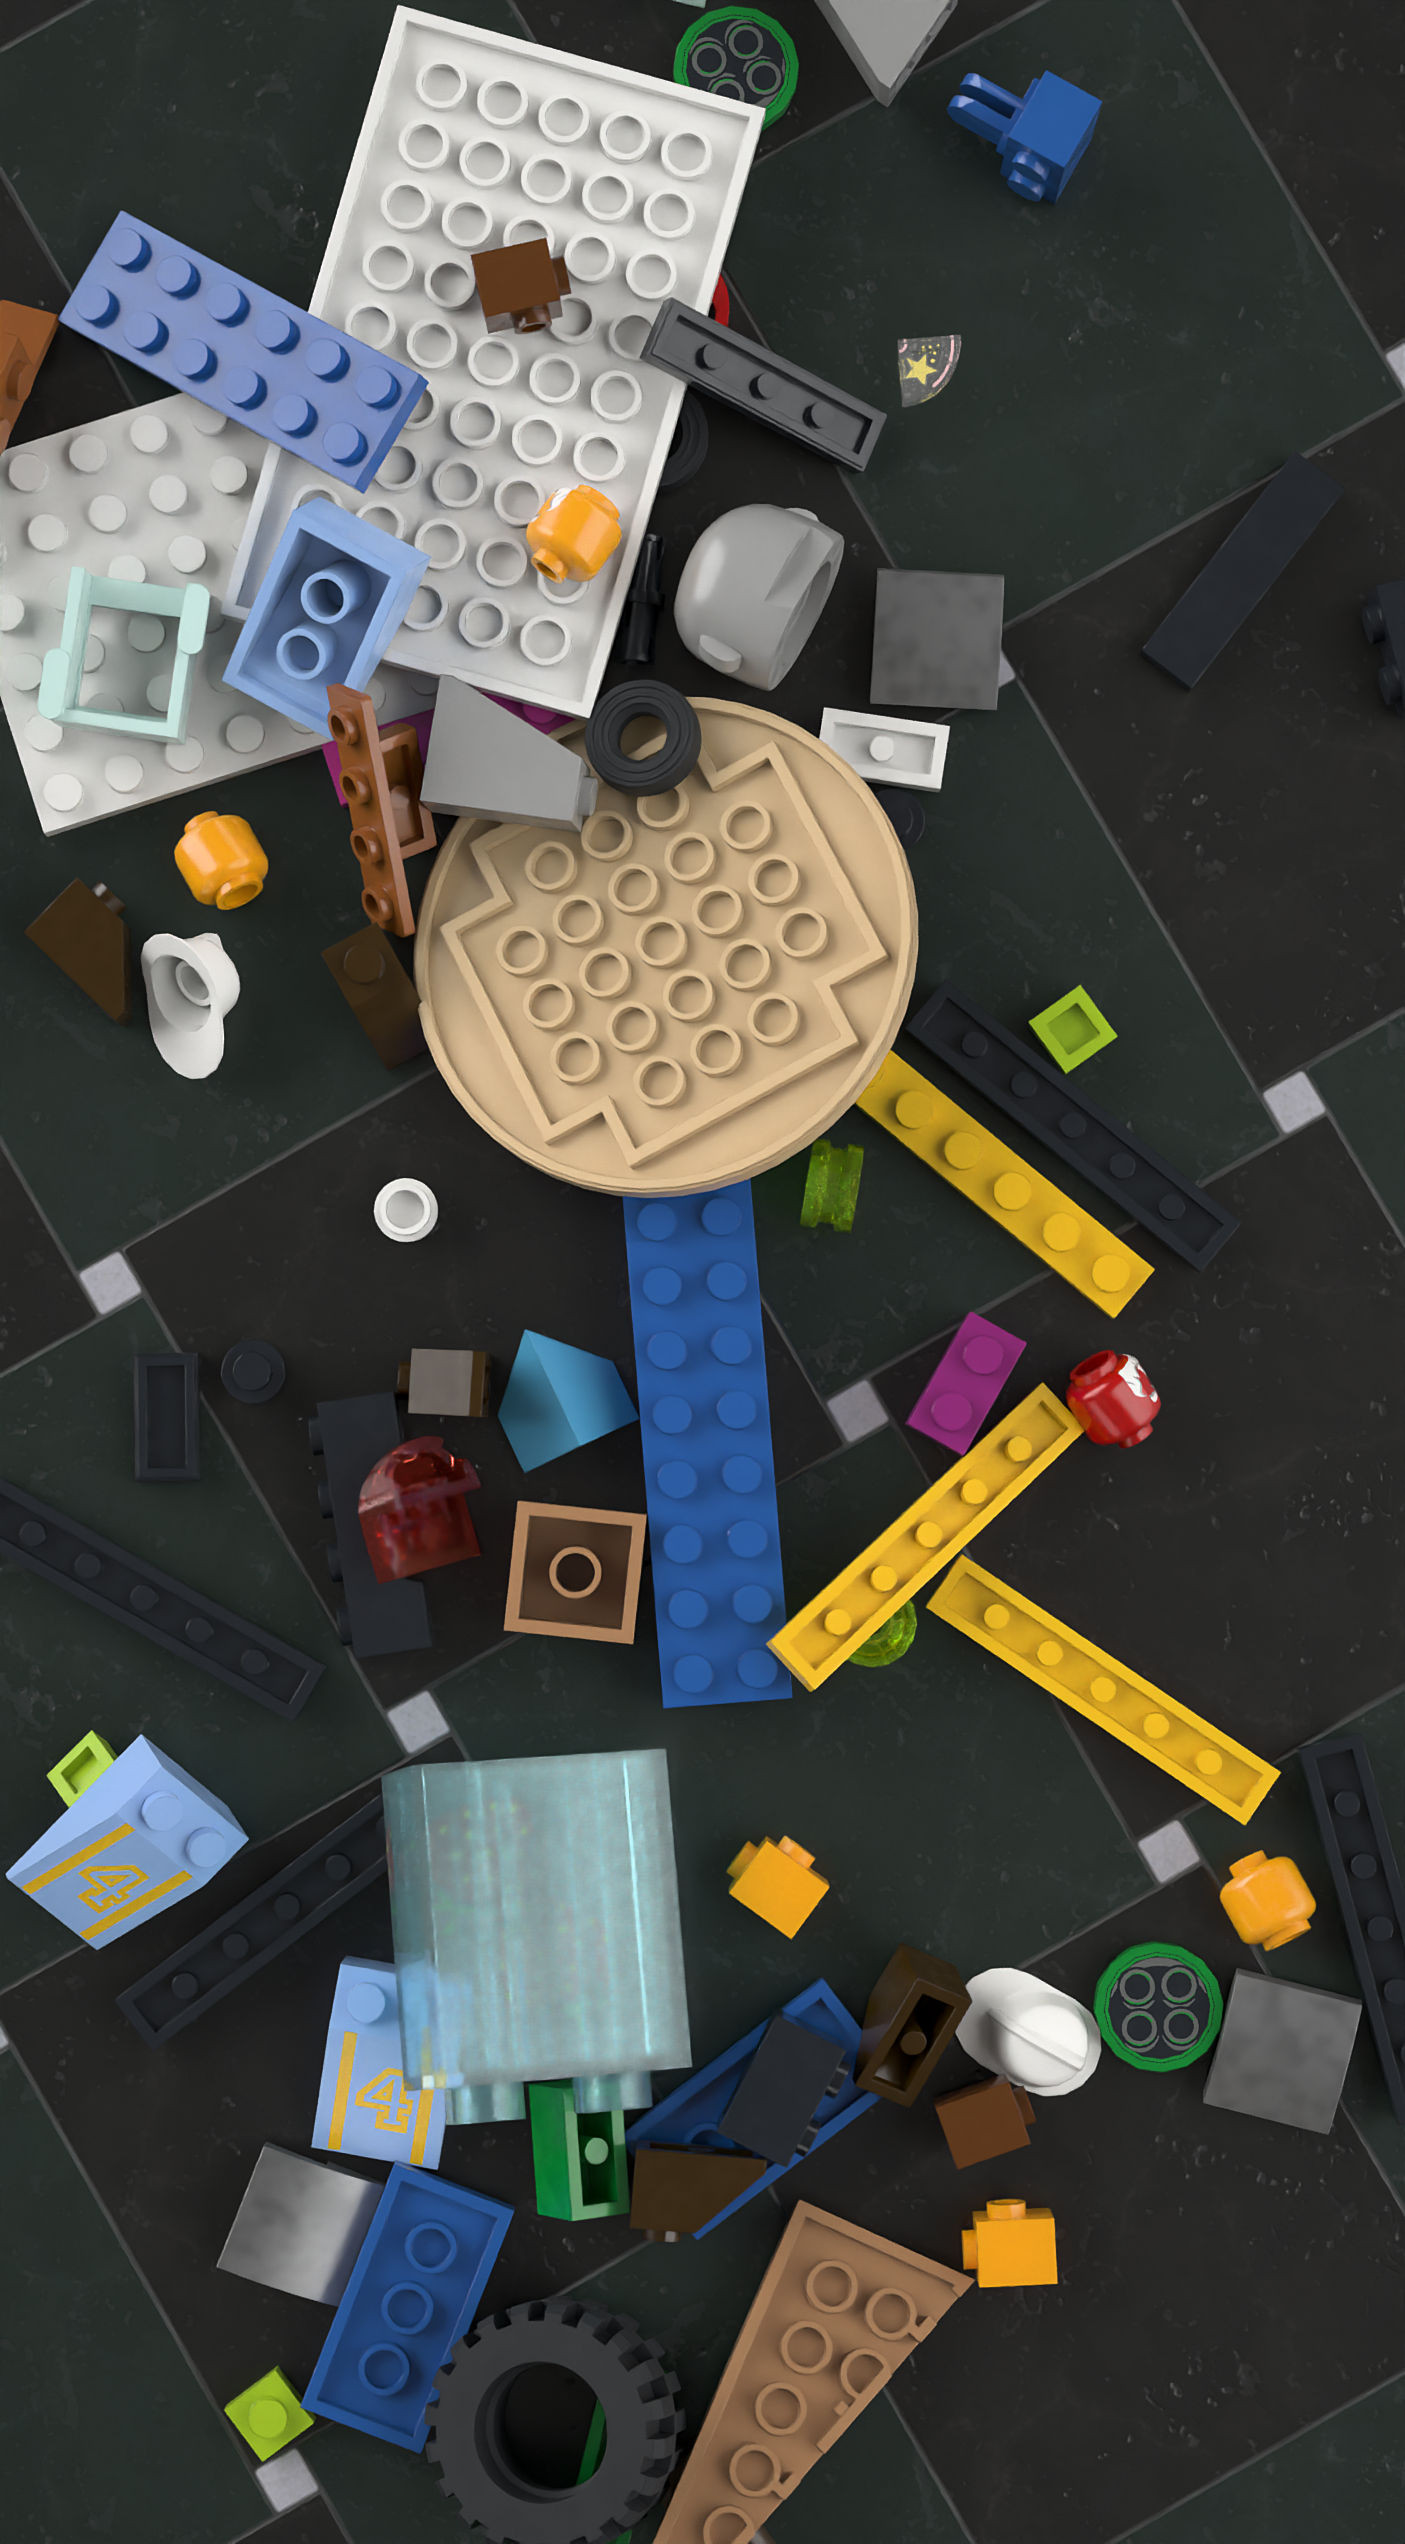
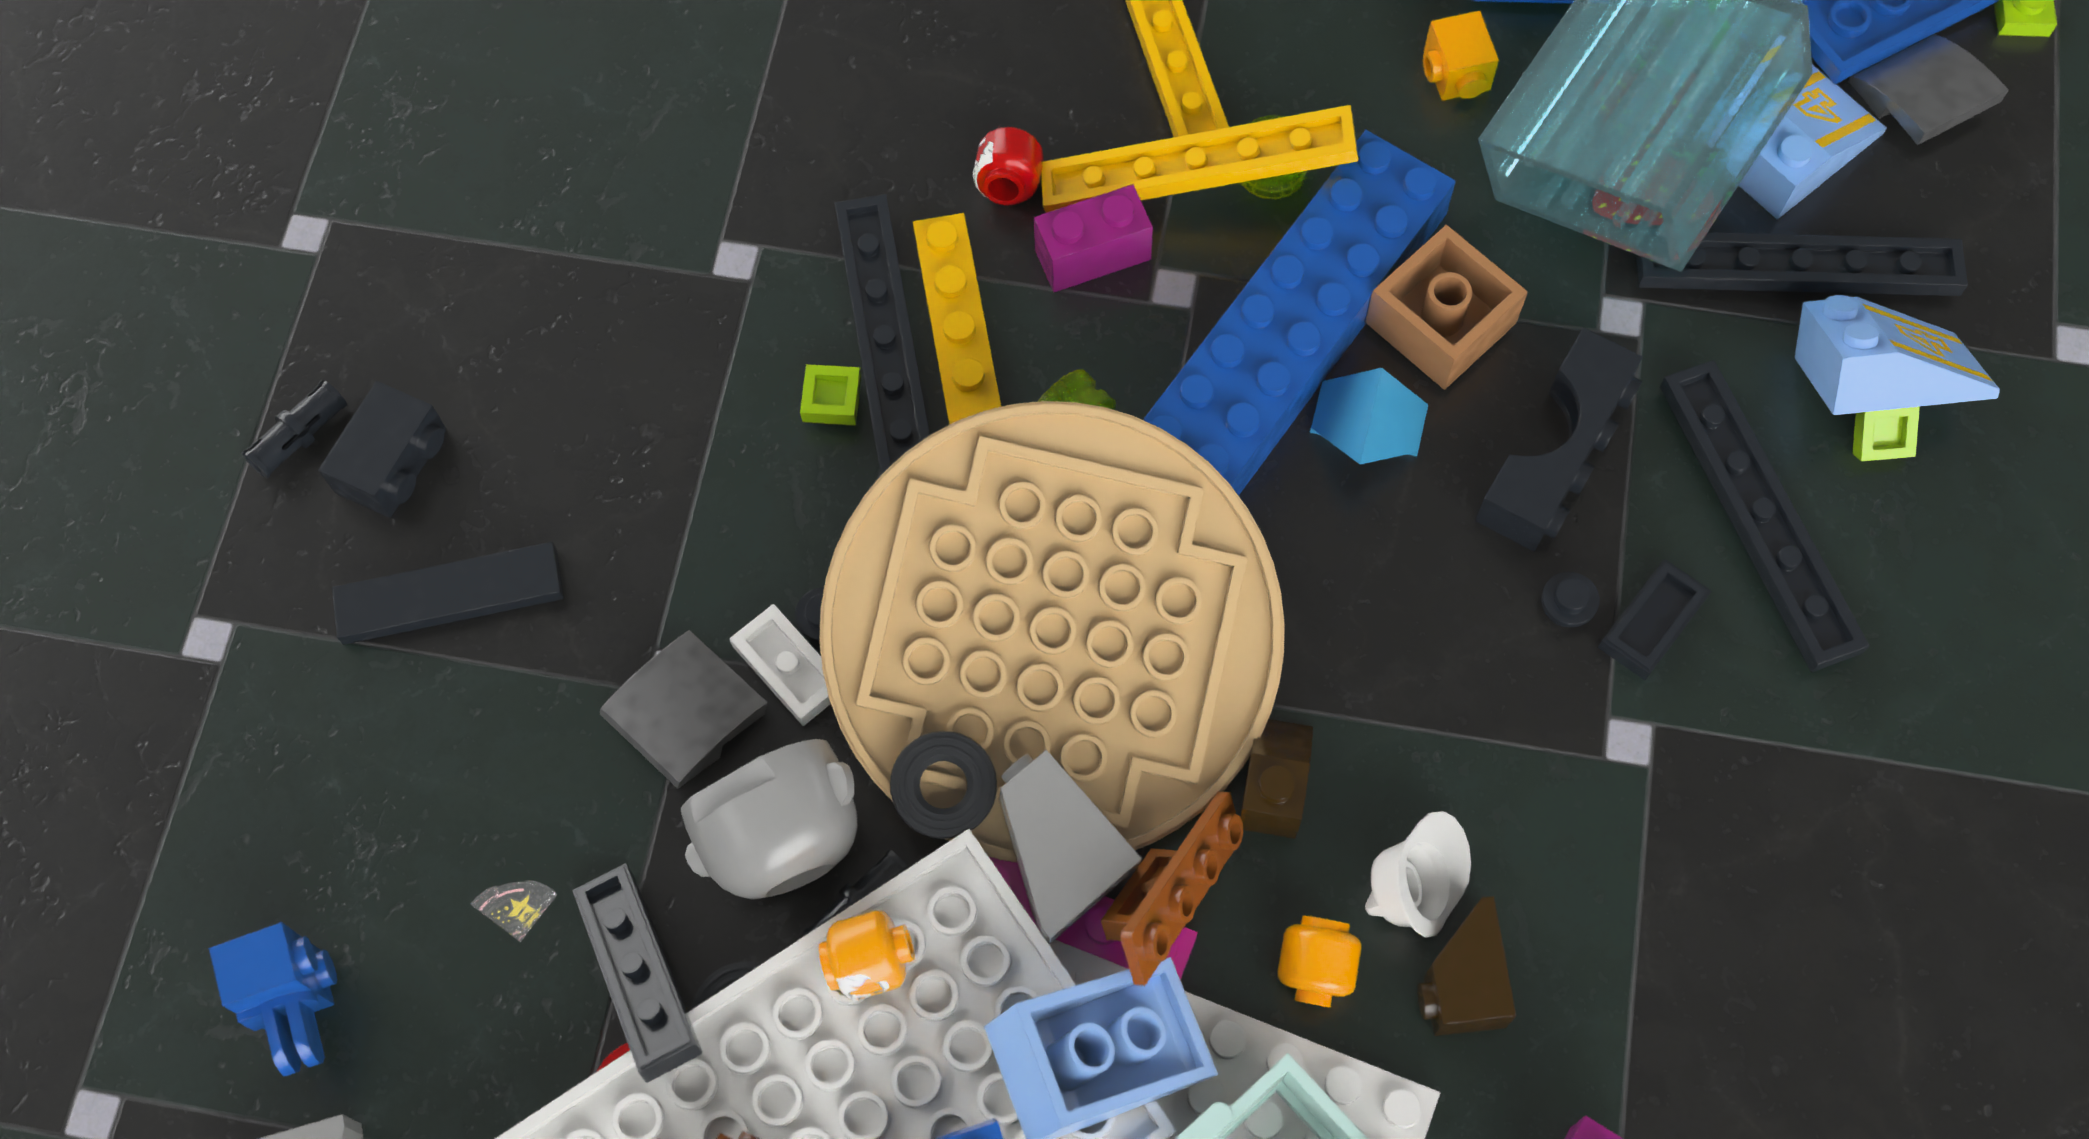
camera: 140 degrees left, 20 degrees down
clear red slope [358,1436,481,1584] -> none
white plate [374,1178,438,1242] -> none
slope [397,1349,492,1418] -> none

